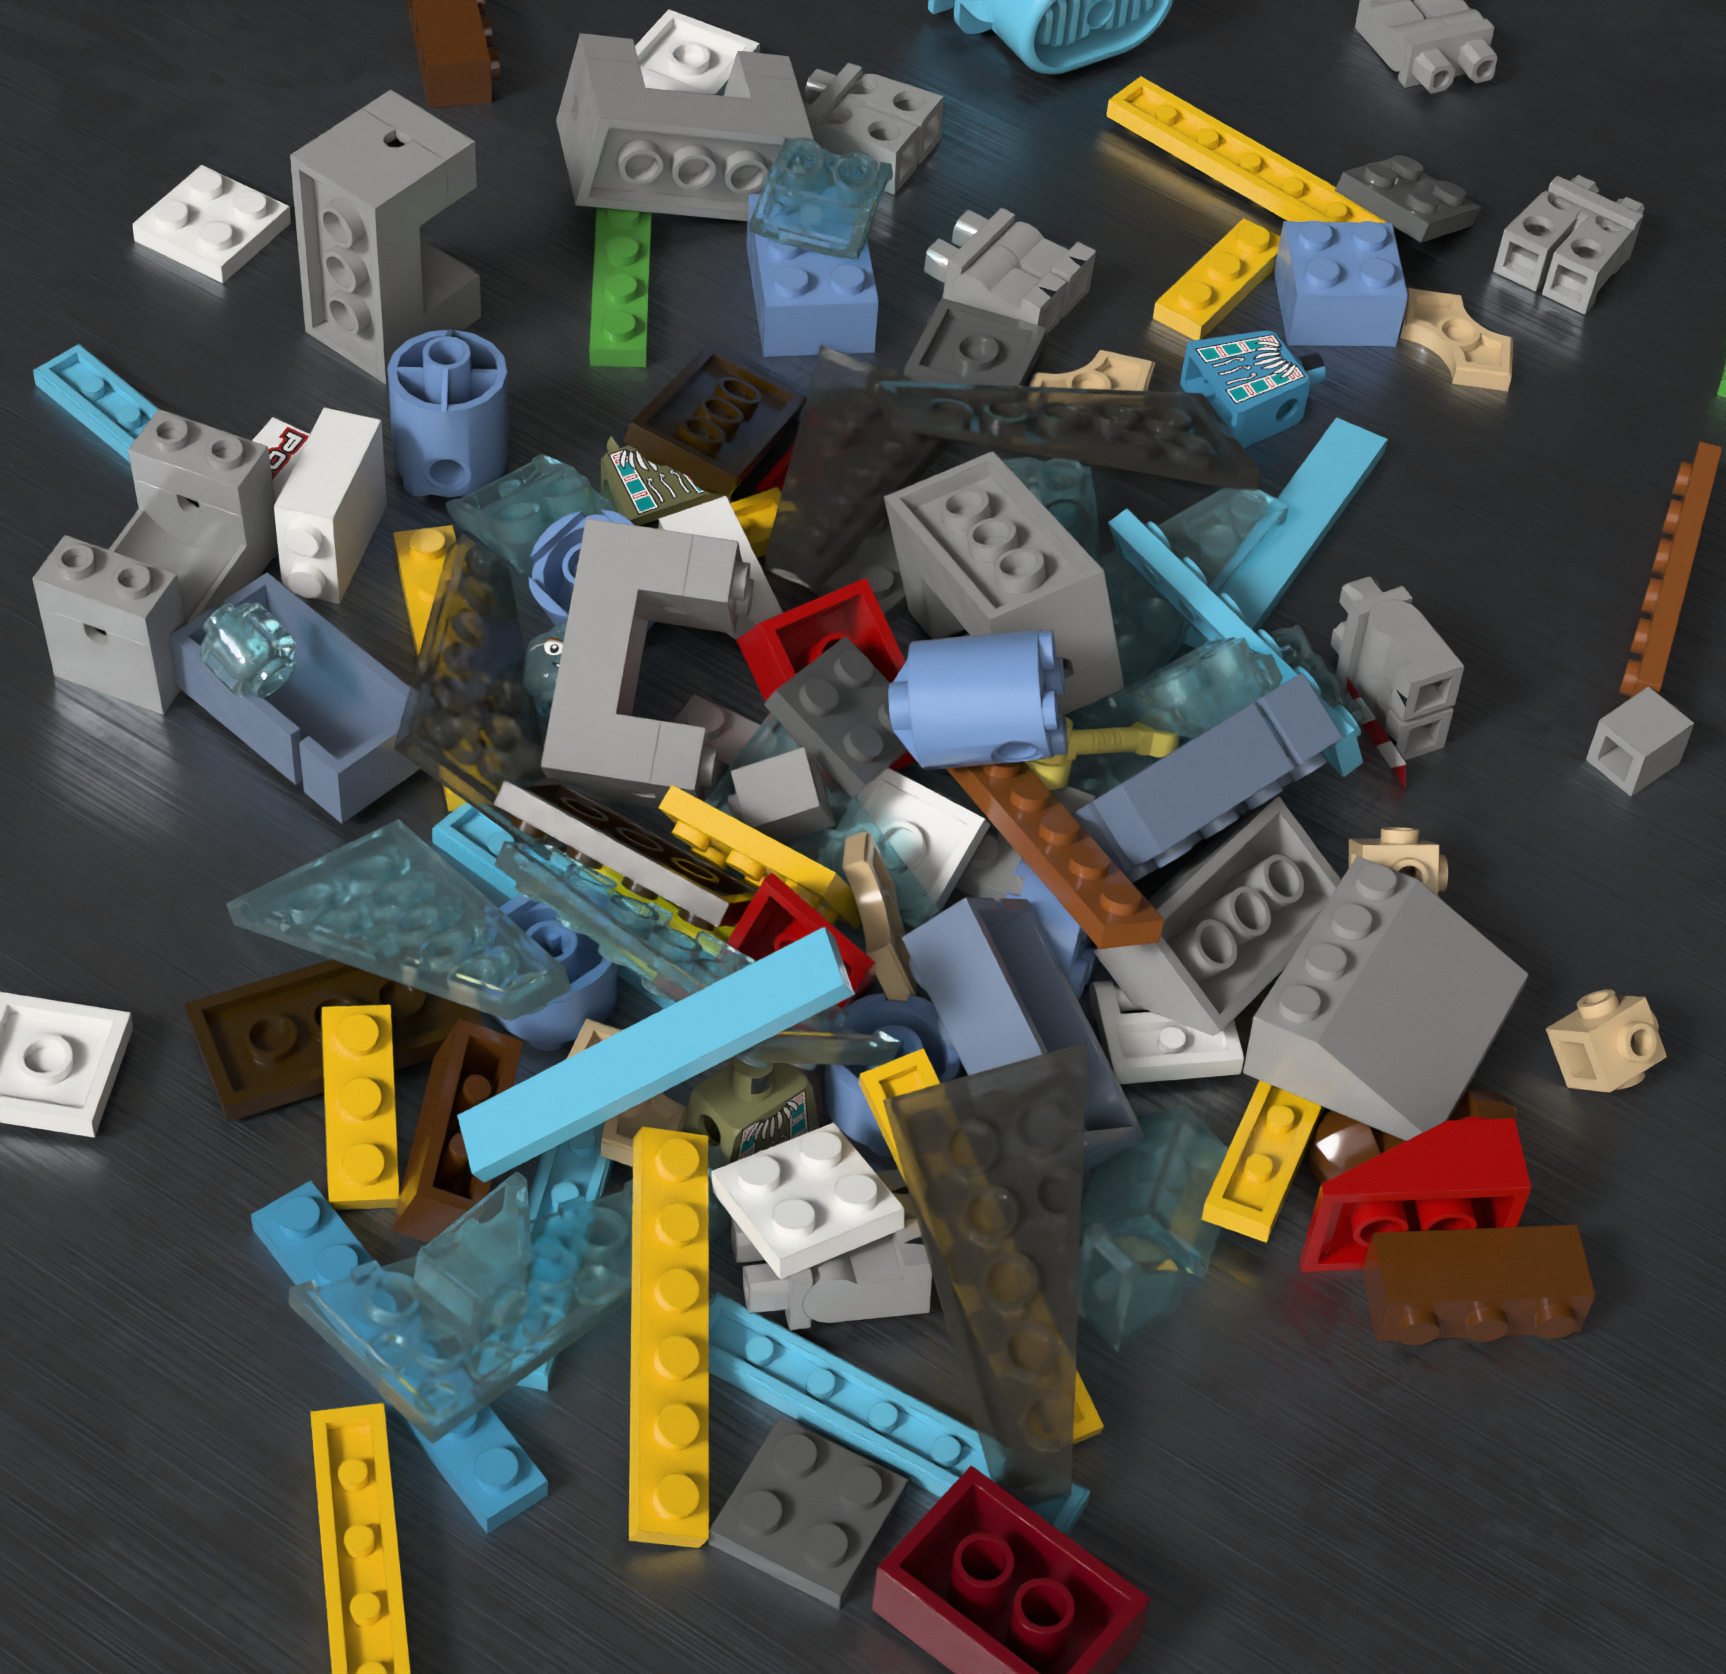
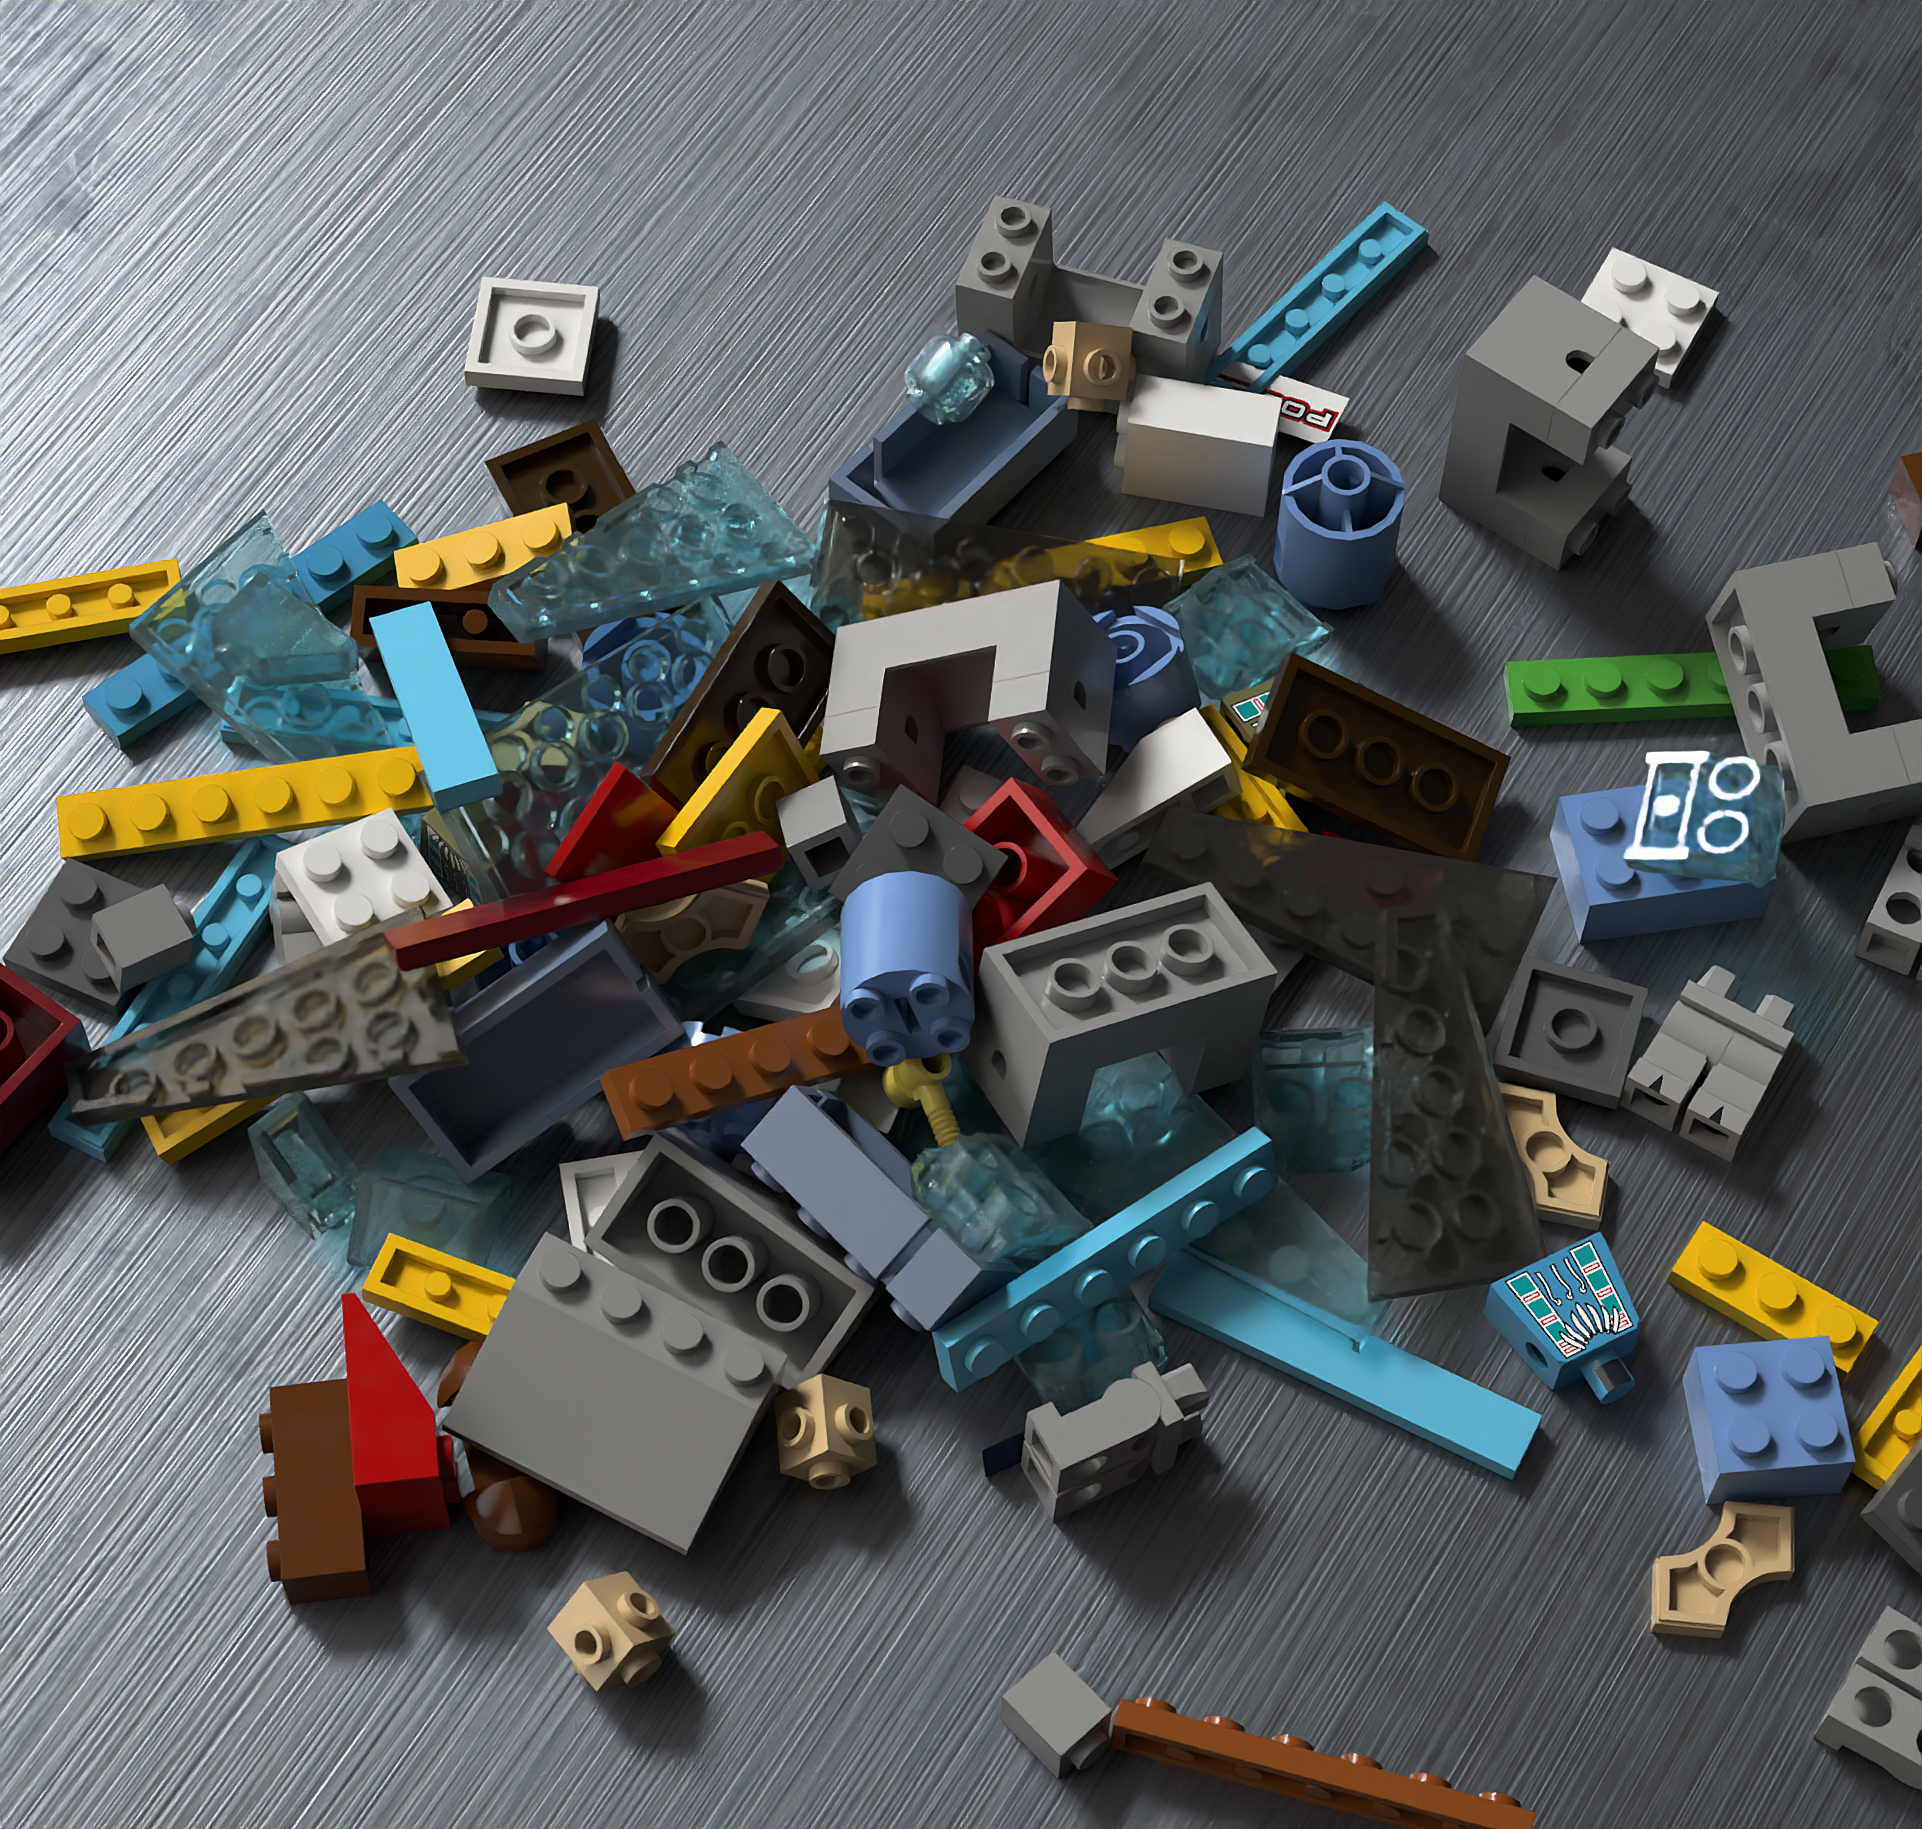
camera: 90 degrees right, 10 degrees up
none -> light grey brick [90,883,197,993]
none -> dark red tile [383,830,784,972]
none -> tan brick [1043,321,1136,412]

